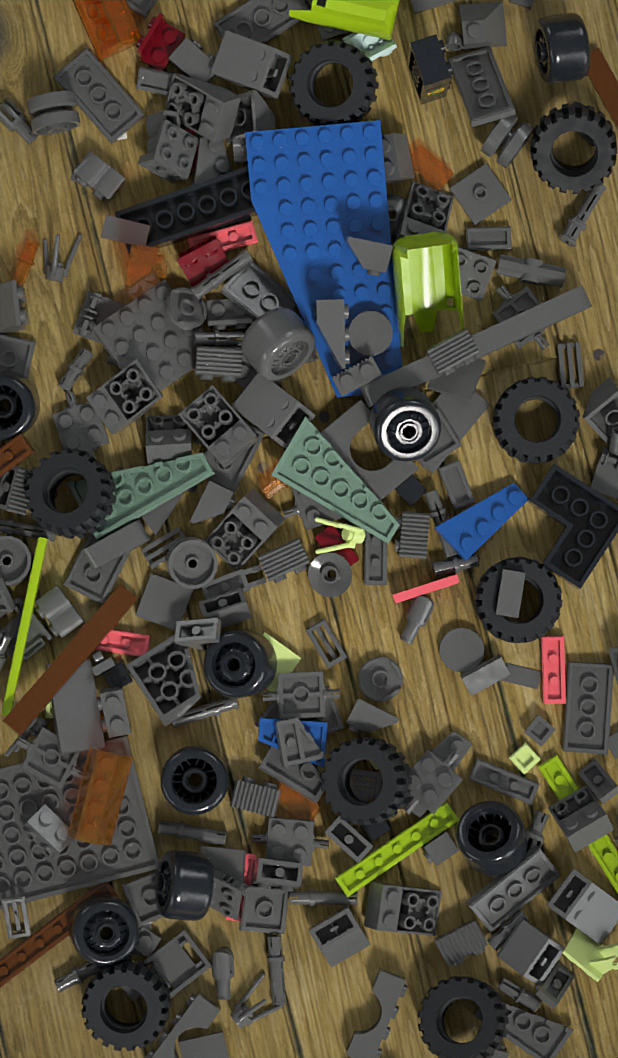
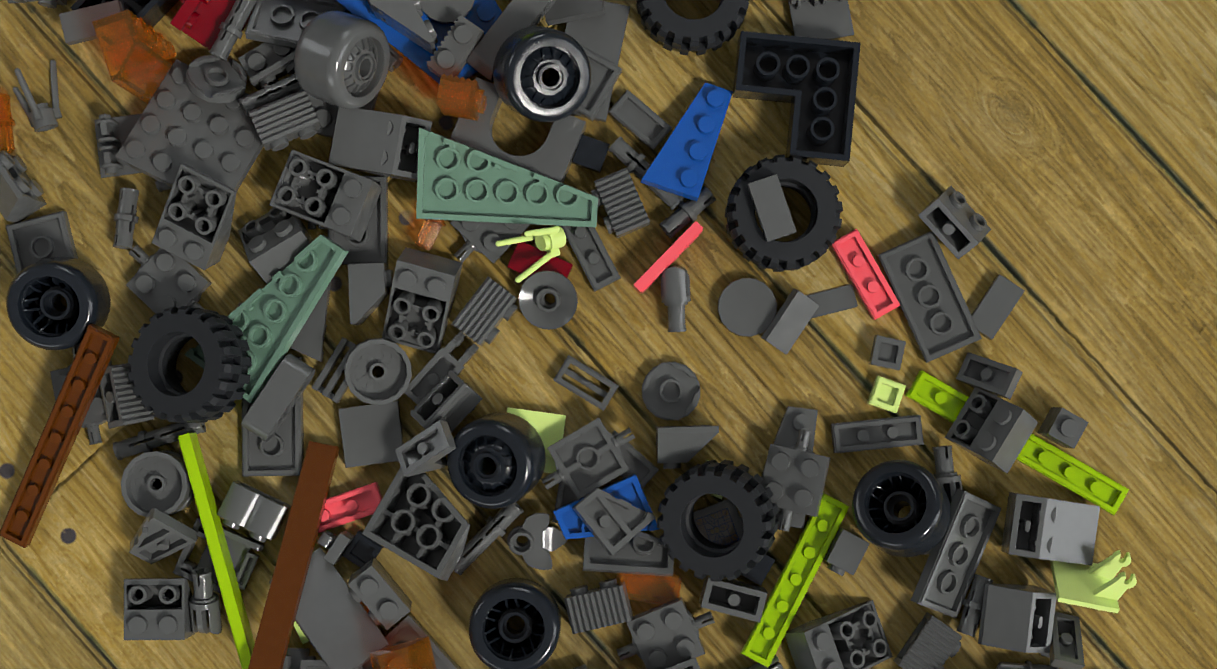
camera: 30 degrees left, 0 degrees up
none -> clear orange brick [436,73,487,121]
none -> dark grey plate [507,513,567,570]

